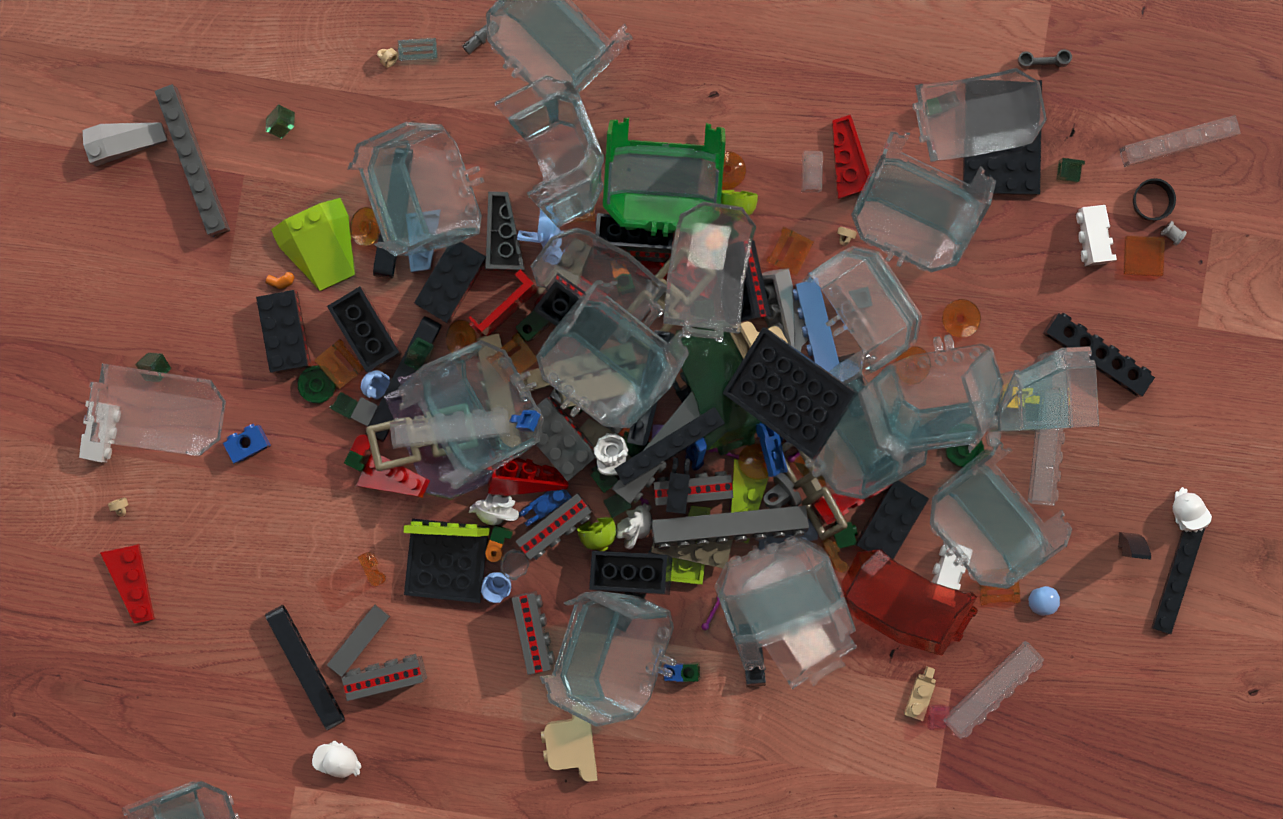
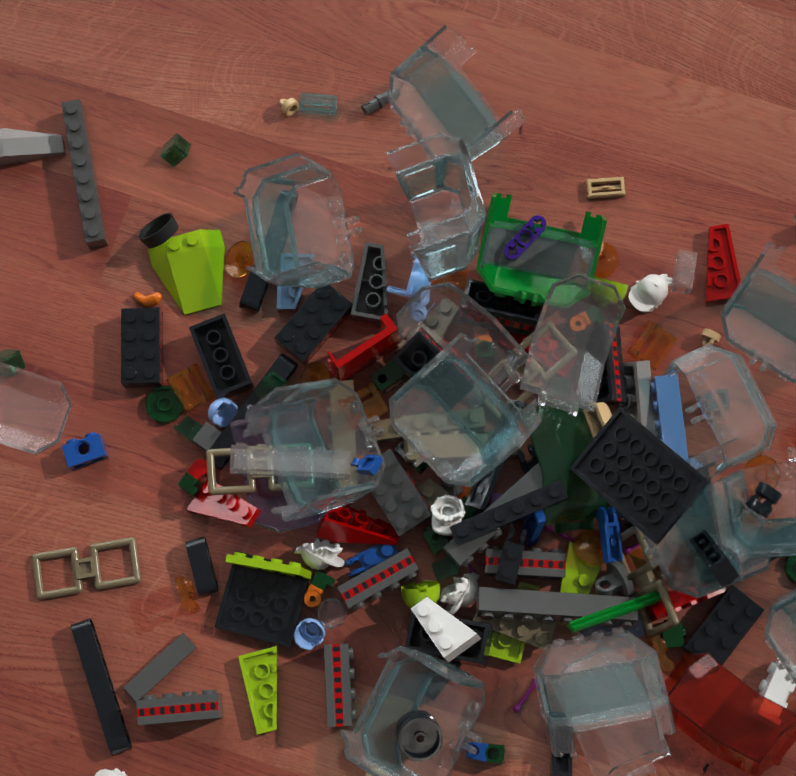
camera: 10 degrees right, 10 degrees down
none -> dark tan bar [32,537,141,600]
none -> black tyre [138,213,179,248]
none -> black beam [185,536,219,596]
none -> lime wing [238,646,277,735]
none -> black wheel [395,710,443,762]
none -> white wedge [411,597,481,662]
none -> dark purple beam [504,215,546,261]
none -> green axle [568,591,661,633]
none -> tan tile [586,177,626,199]
none -> white hair [628,274,673,313]
none -> black brick [689,530,739,587]
none -> black wheel [745,481,782,518]

